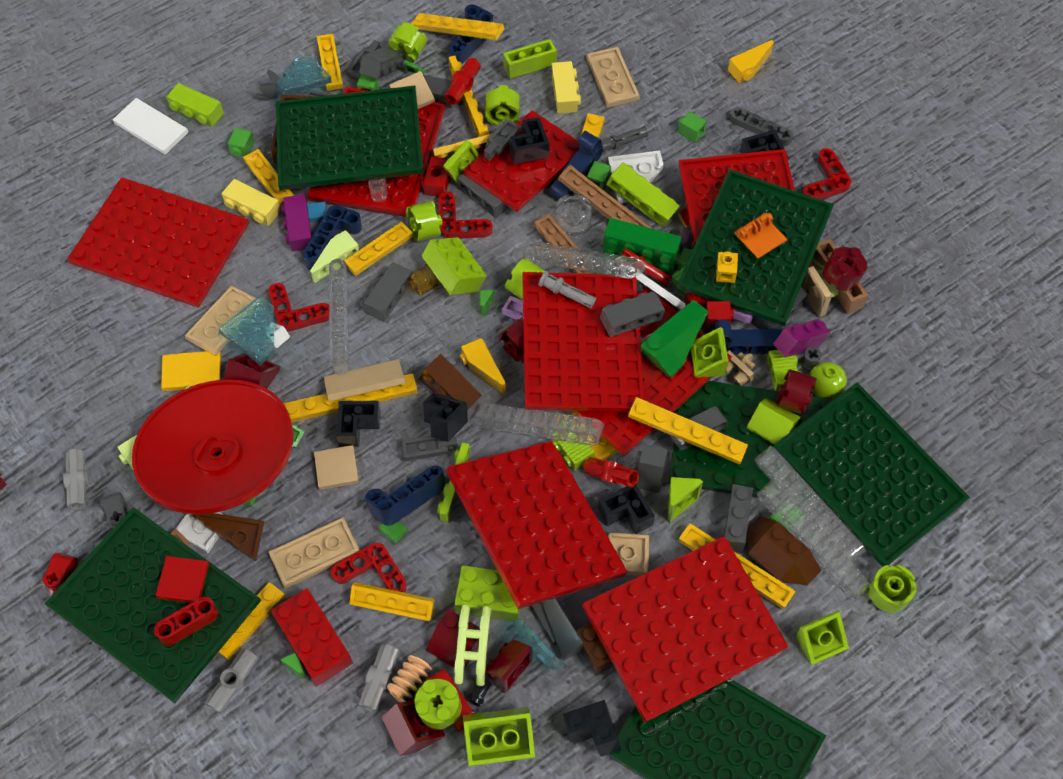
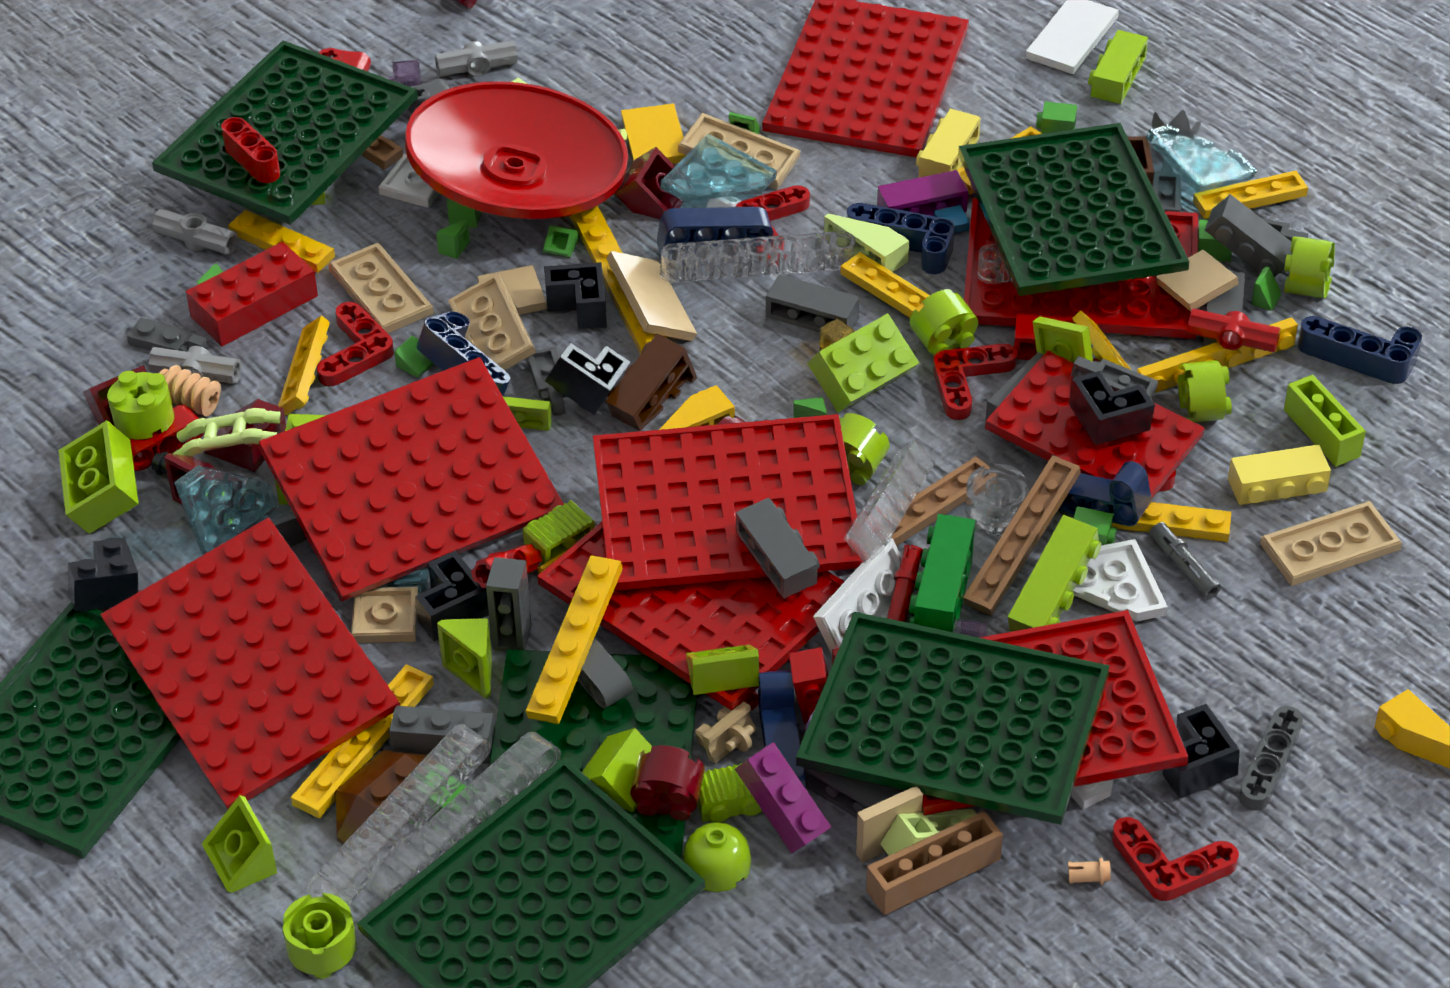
camera: 85 degrees right, 15 degrees down
red tile [156,556,209,603] -> none
reddish brown wing [192,513,264,561] -> none
yellow plate [411,13,505,40] -> none
clear beam [470,403,604,445] -> none
light grey pin [538,271,596,309] -> none
green wedge [641,300,708,378] -> none
bright green brick [678,111,707,143] -> none
yellow brick [716,252,738,283] -> none
orange hinge [734,213,787,259] -> none
dark grey bush [801,347,822,371] -> none
dark red brick [823,247,868,291] -> none
none -> dark grey hinge [127,318,209,352]
none -> clear purple brick [388,59,422,87]
none -> bright green slope [436,219,470,259]
none -> tan tile [448,272,536,370]
none -> dark blue beam [657,207,773,268]
none -> bright green slope [729,112,760,134]
none -> light nougat pin [1068,857,1111,885]

